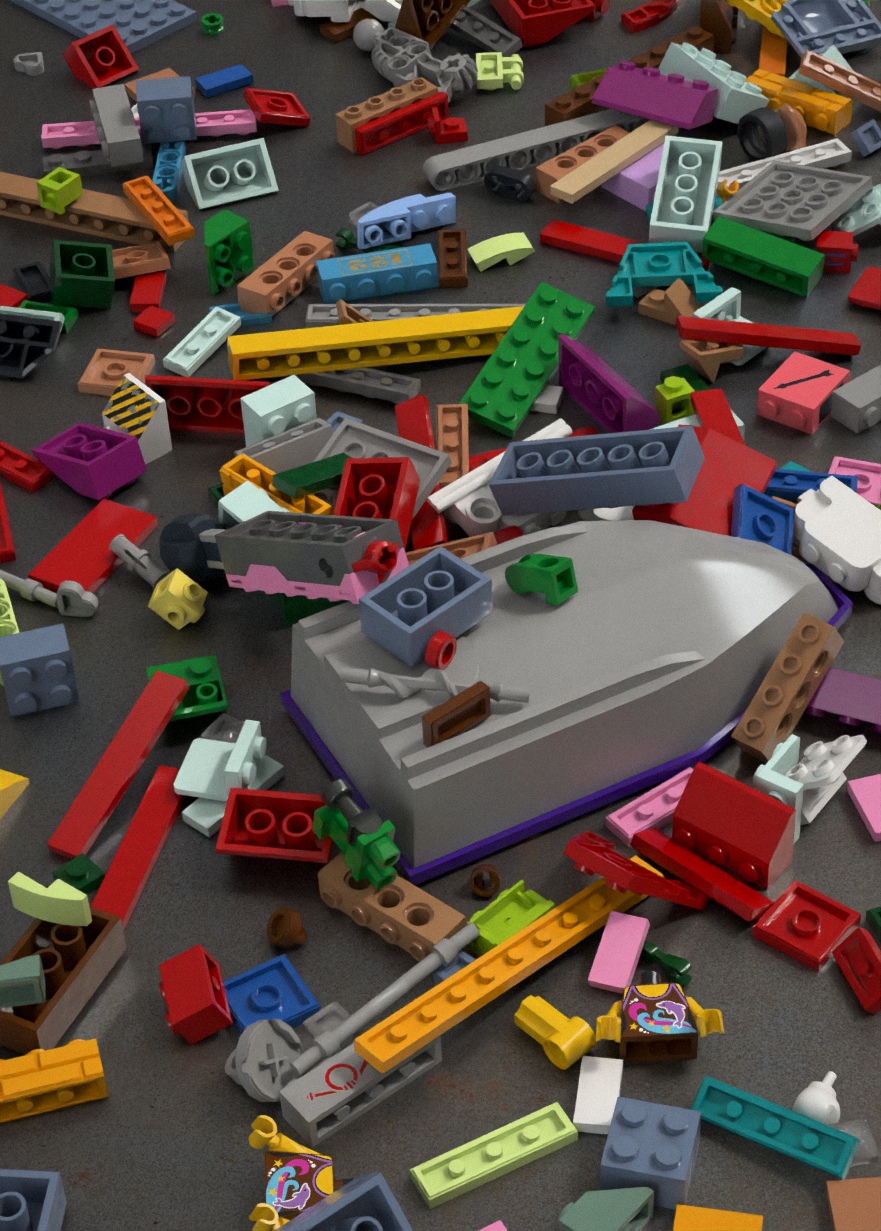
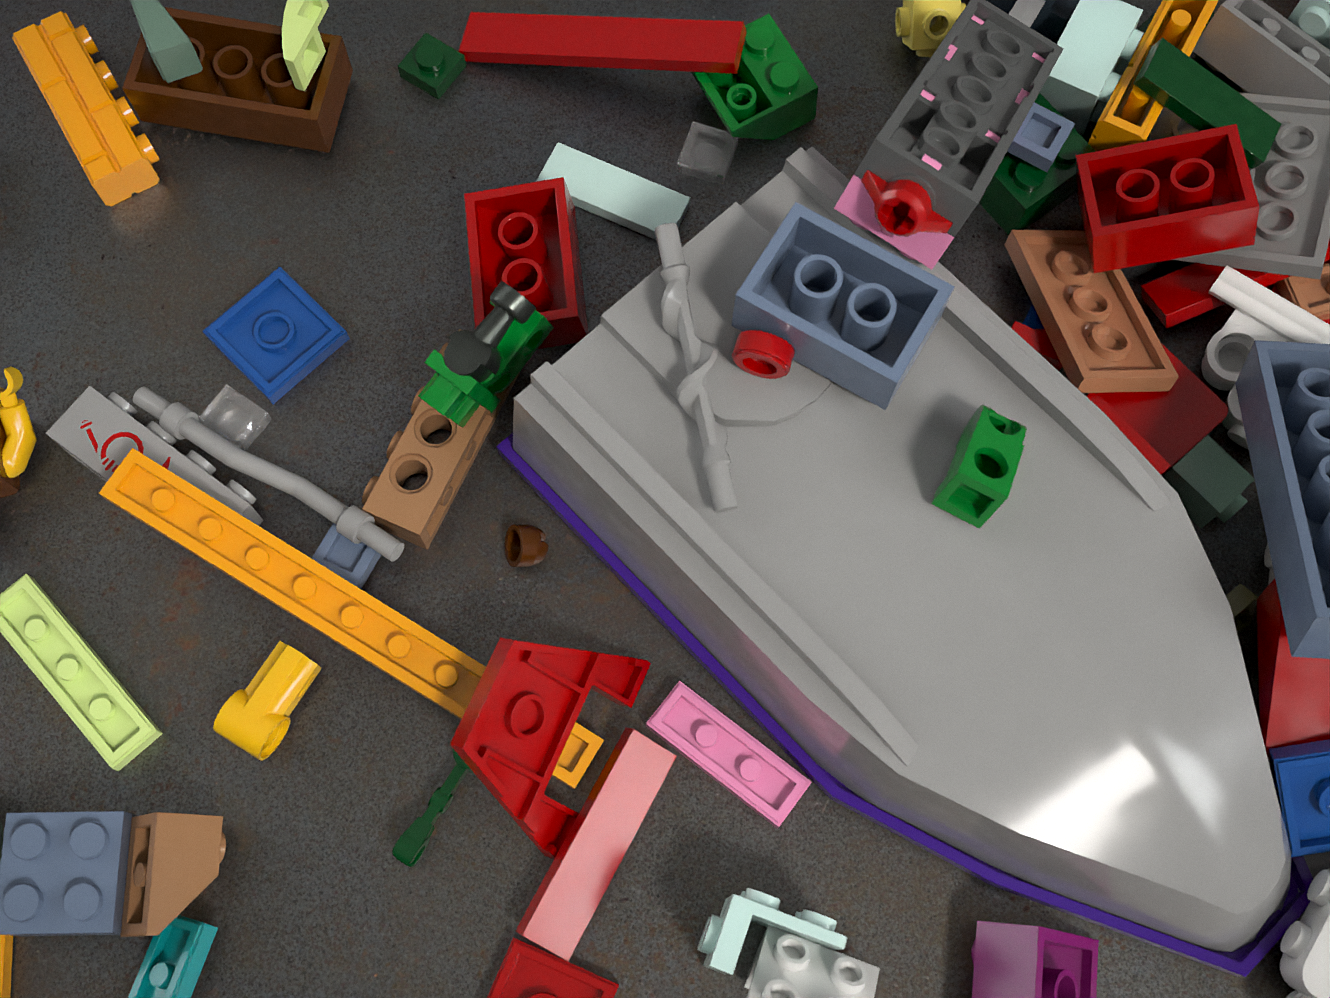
camera: 70 degrees right, 30 degrees up
red tile [90,765,186,931] -> none
red brick [159,943,233,1045] -> none
light aqua bracket [173,719,267,802] -> none
light grey tile [225,1019,303,1102] -> none
reddish brown tile [267,907,307,948] -> none
reddish brown tile [422,681,491,748] -> none
lime hinge [467,880,555,957] -> none
white tile [573,1056,623,1135] -> none
bright pink tile [588,911,650,994] -> none
torso [596,971,724,1063] -> none
red slope [672,762,796,890] -> none
medium nougat brick [731,612,844,763] -> none
none -> medium nougat slope [121,812,226,937]

